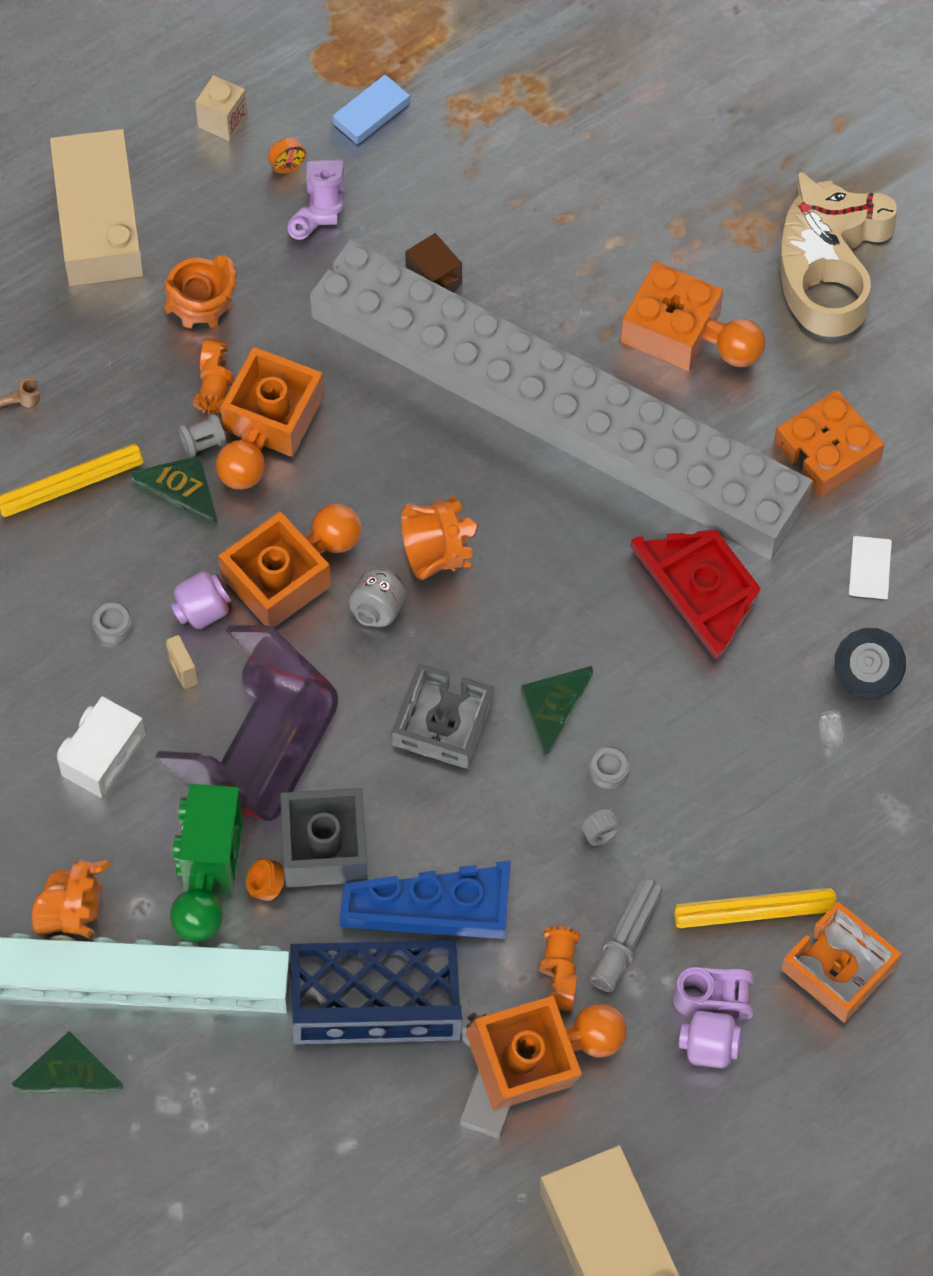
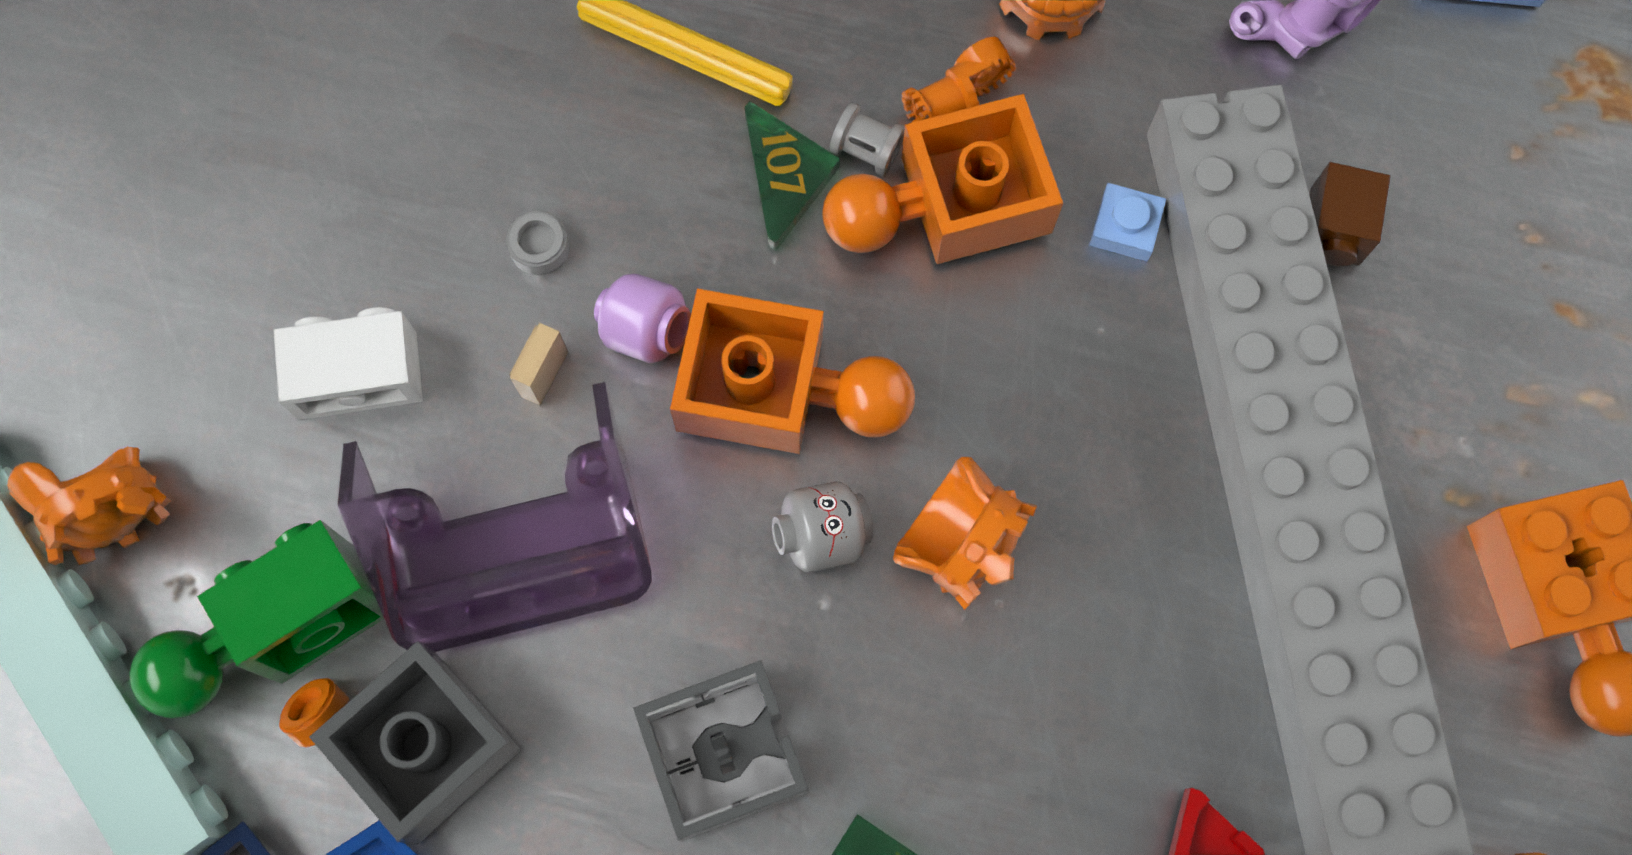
camera: 50 degrees right, 10 degrees up
none -> light blue plate [1089,182,1166,262]

